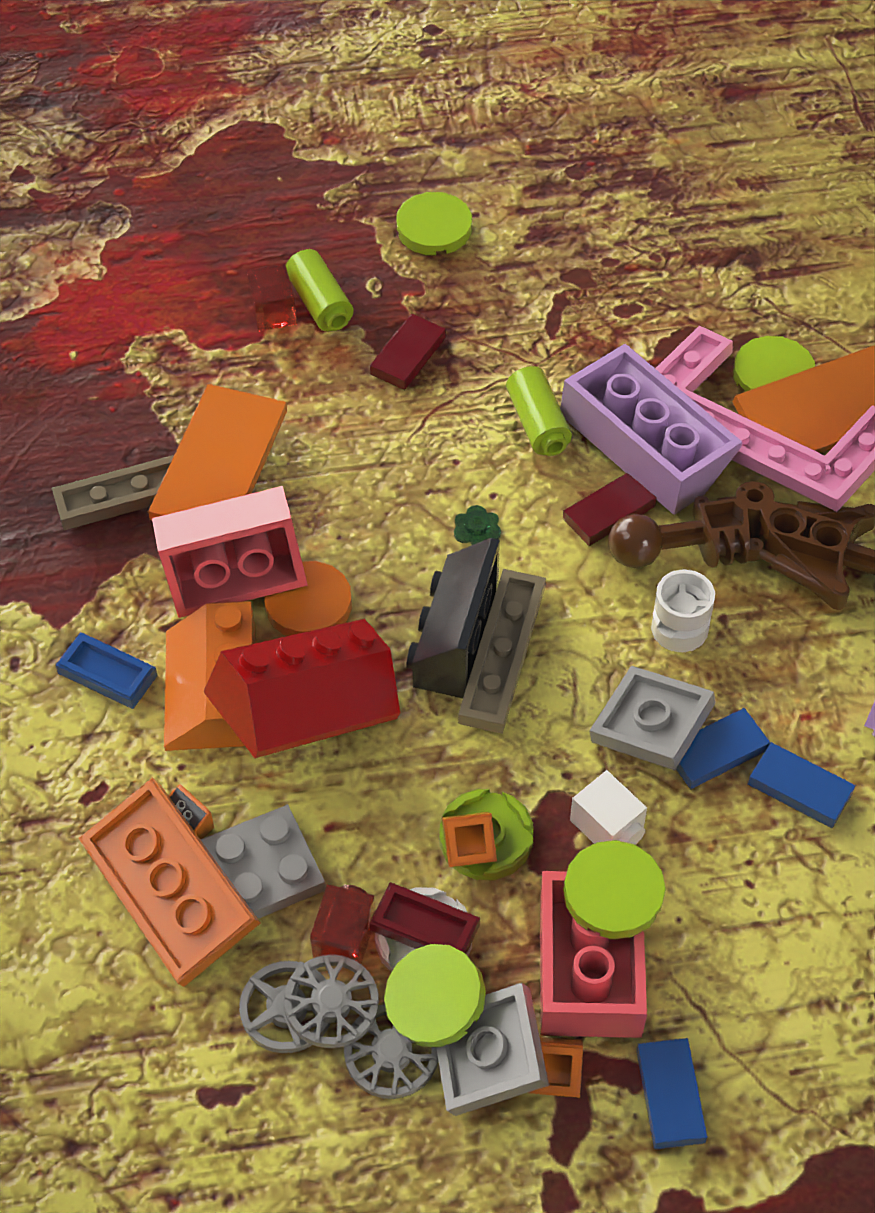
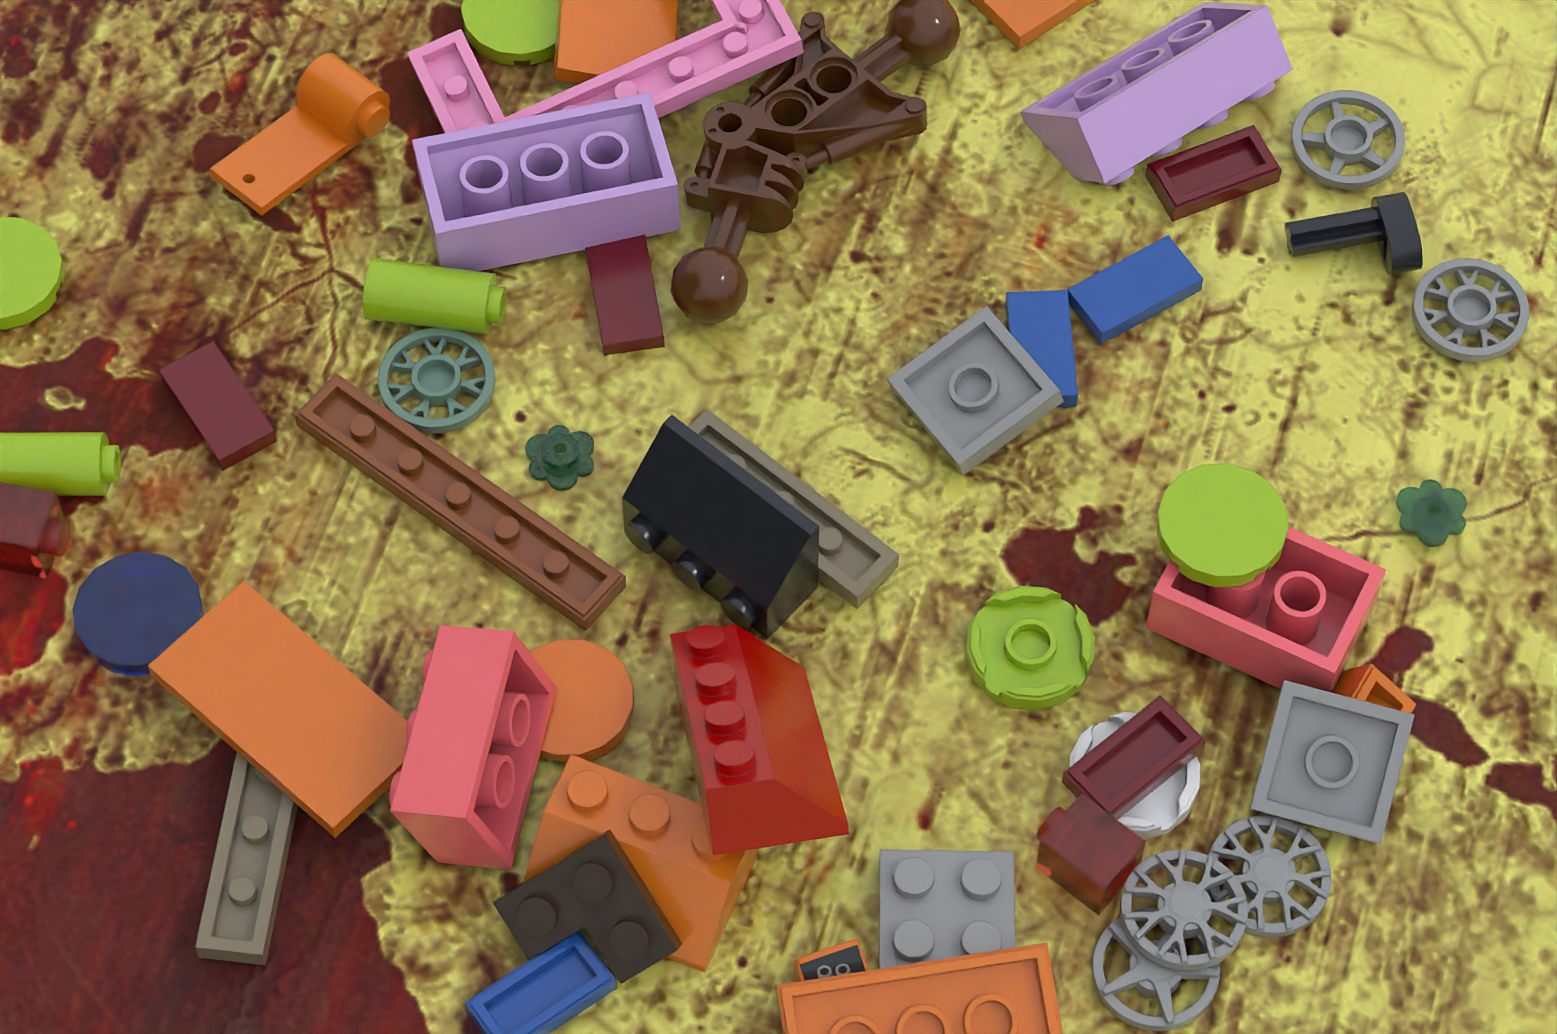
camera: 65 degrees left, 5 degrees up
lime tile [384,944,486,1048] -> none
orange slope [442,812,497,867] -> none
white brick [570,770,647,845] -> none
blue tile [636,1038,707,1149] -> none
white wheel [651,569,715,653] -> none
none -> clear blue tile [72,552,205,676]
none -> orange door [210,53,390,216]
none -> dark orange tile [295,373,626,631]
none -> sand green wheel [378,328,496,433]
none -> dark brown plate [493,829,682,984]
none -> clear green plant [1396,479,1467,547]

